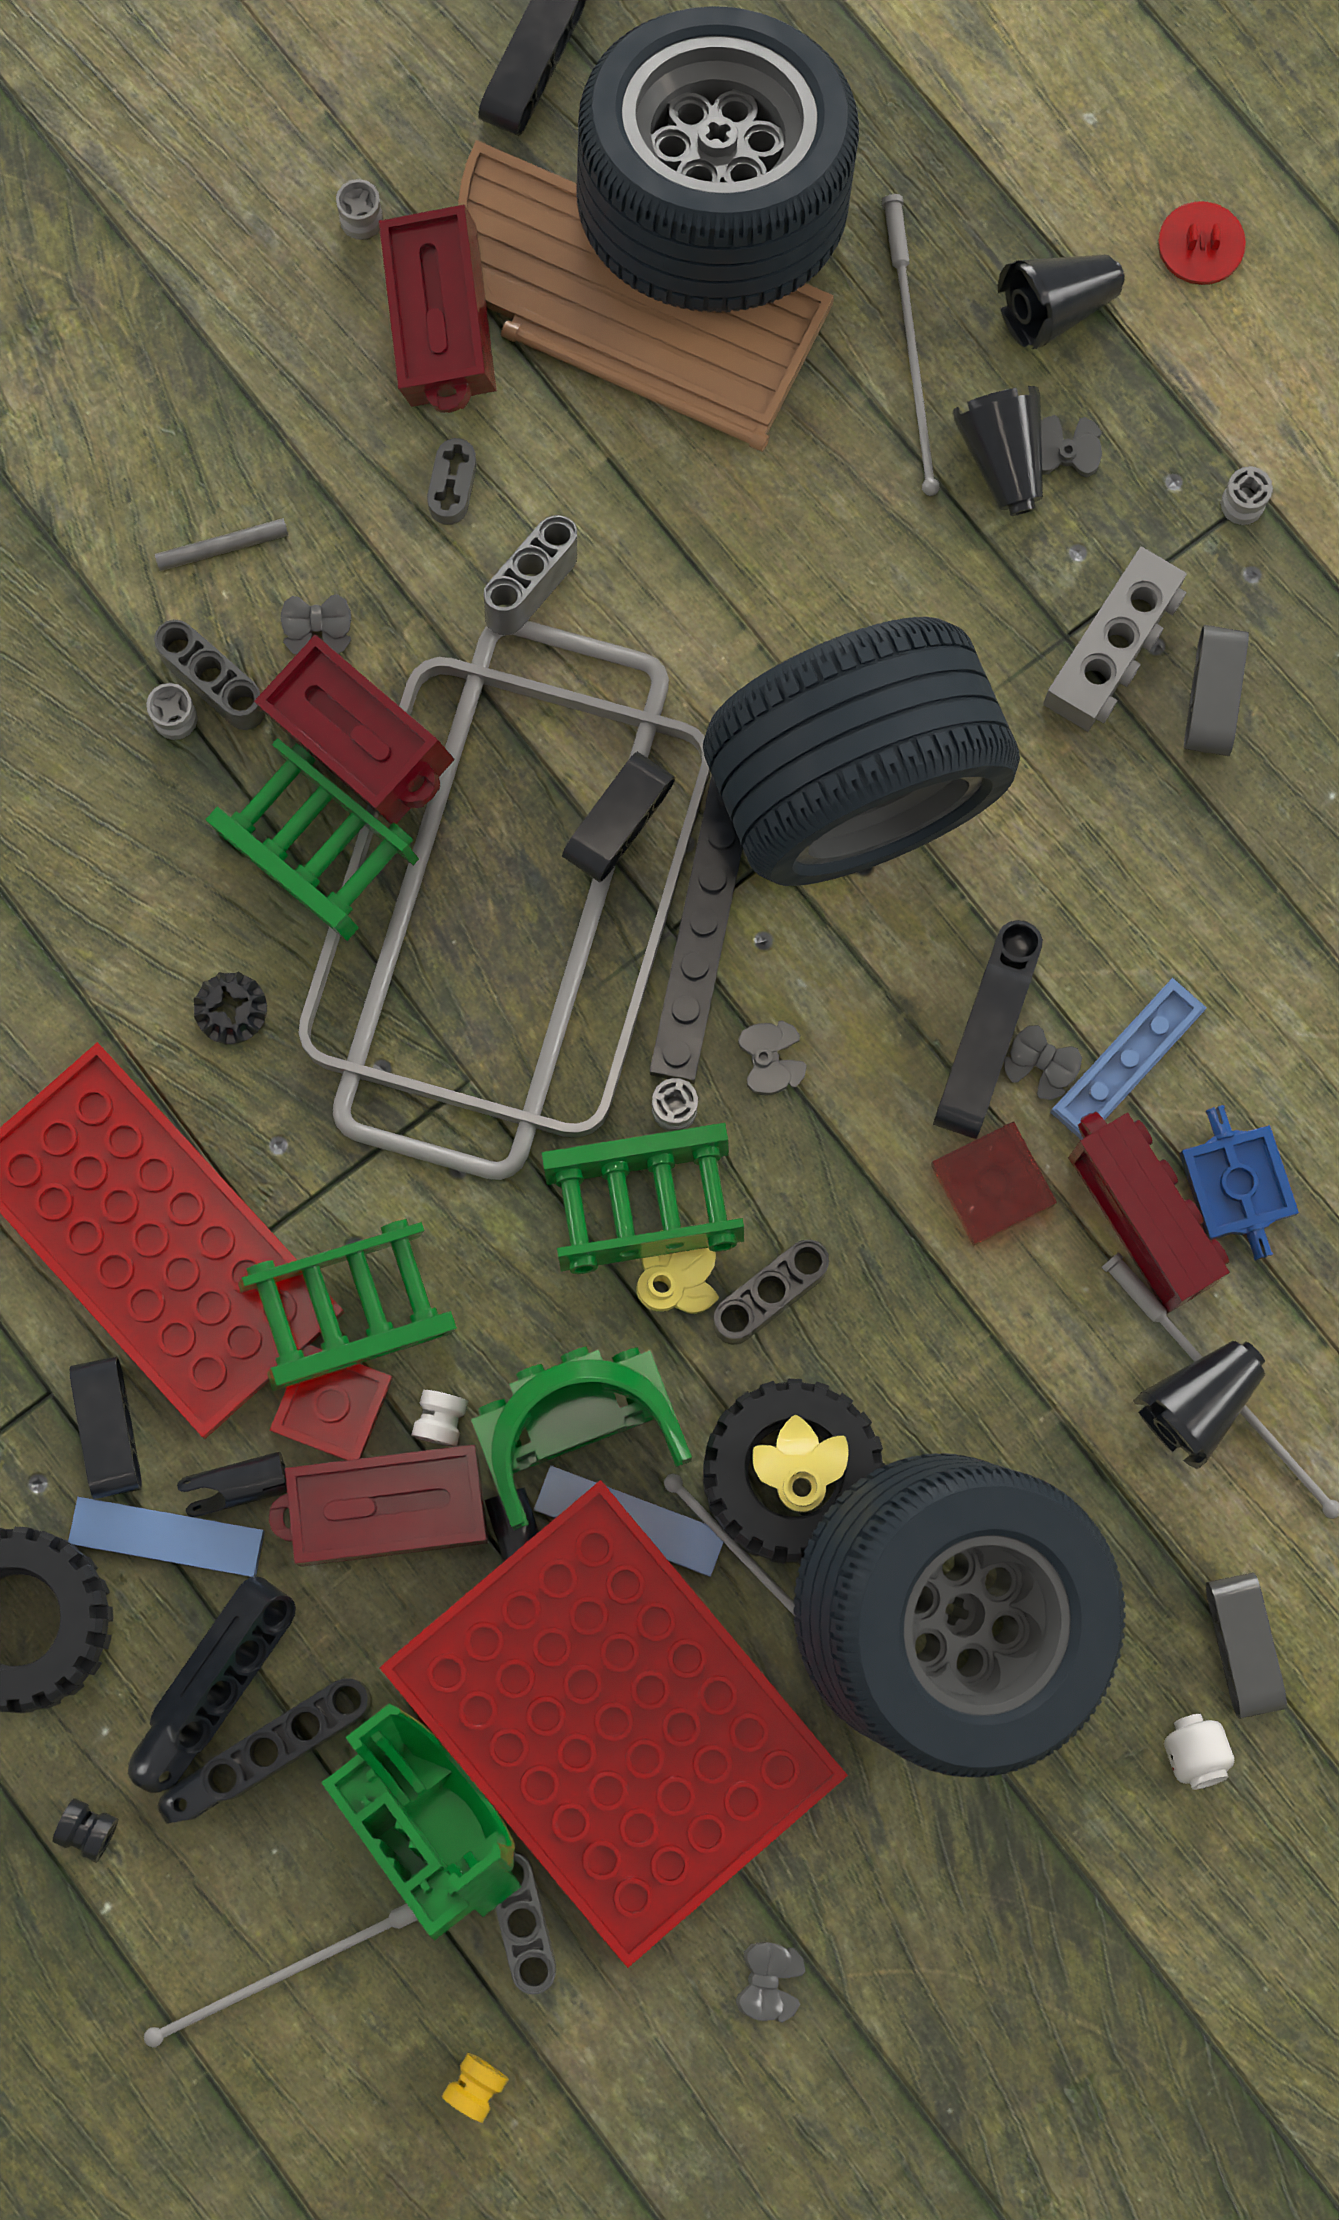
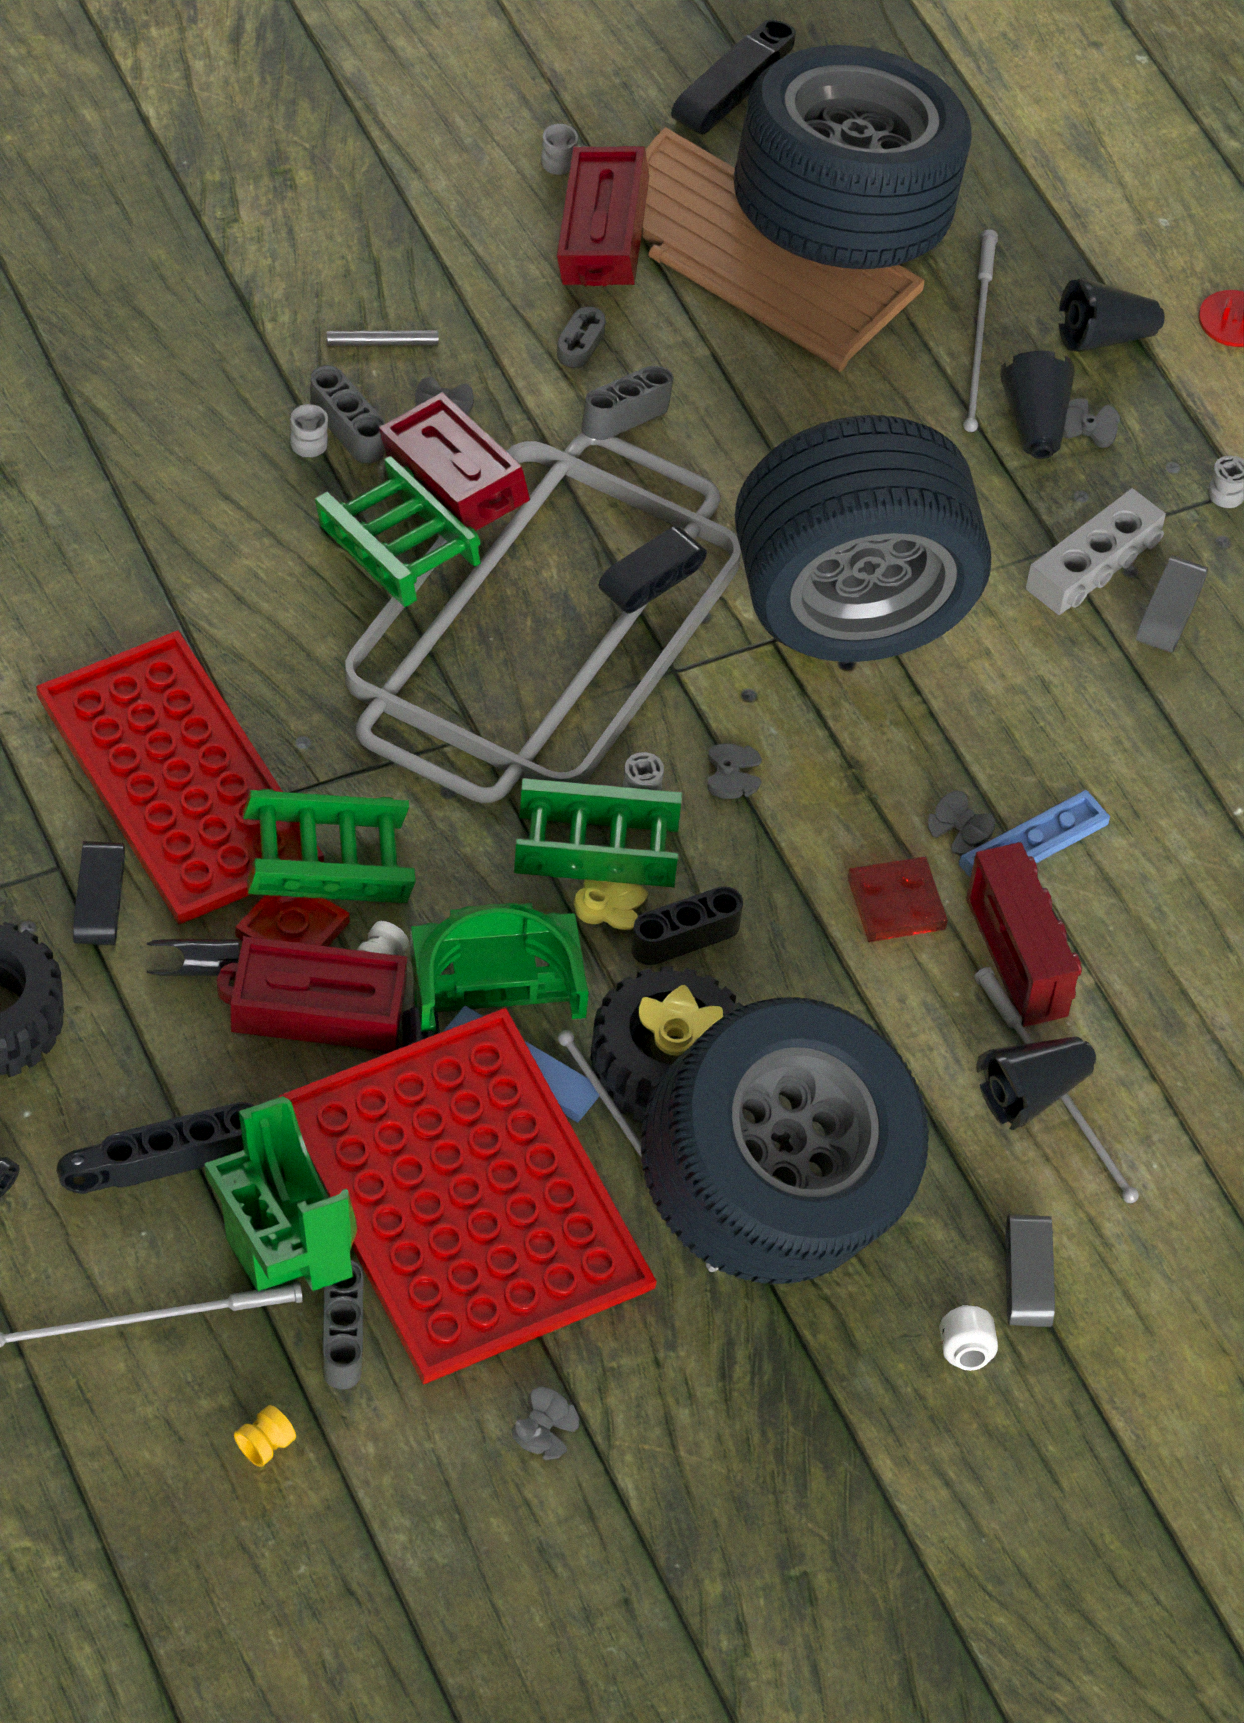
camera: 10 degrees right, 25 degrees down
medium blue tile [68,1497,265,1577] -> none
black piece [128,1576,296,1793] -> none
black gear [194,971,267,1044] -> none
black plate [650,775,743,1084] -> none
black piece [933,920,1043,1140] -> none
blue plate [1179,1105,1299,1261] -> none

